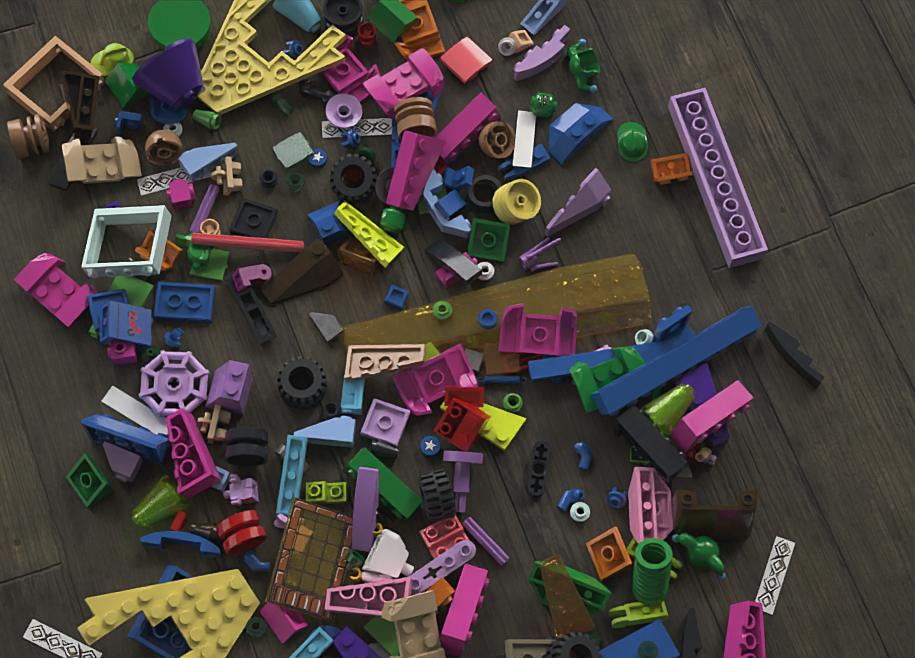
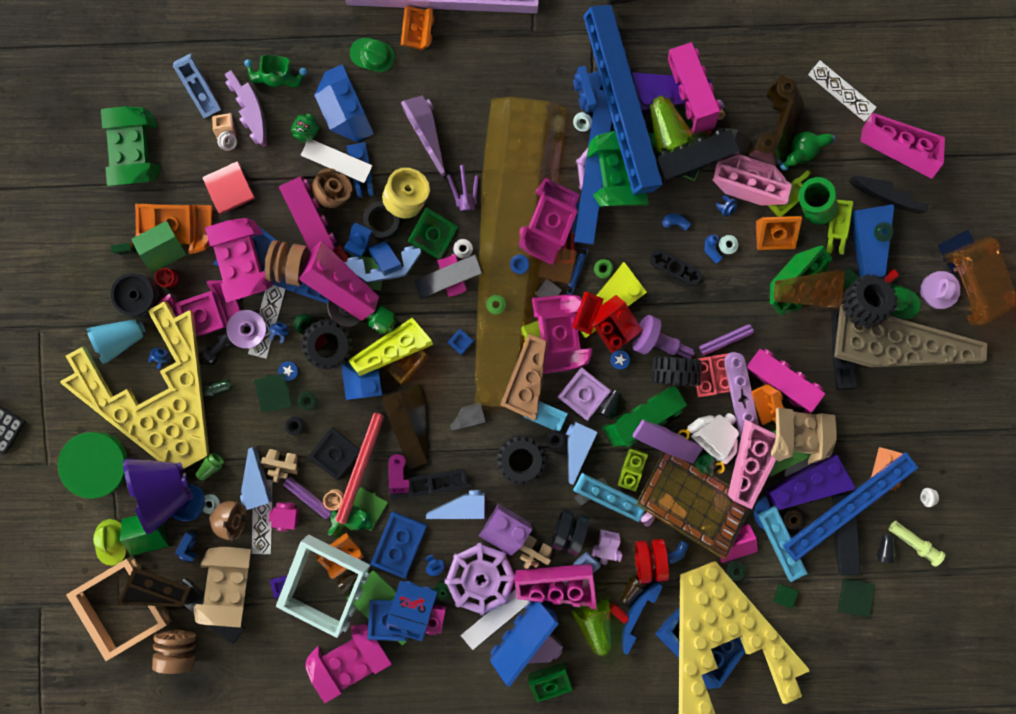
camera: 65 degrees left, 20 degrees up
none -> light blue slope [426,490,485,519]

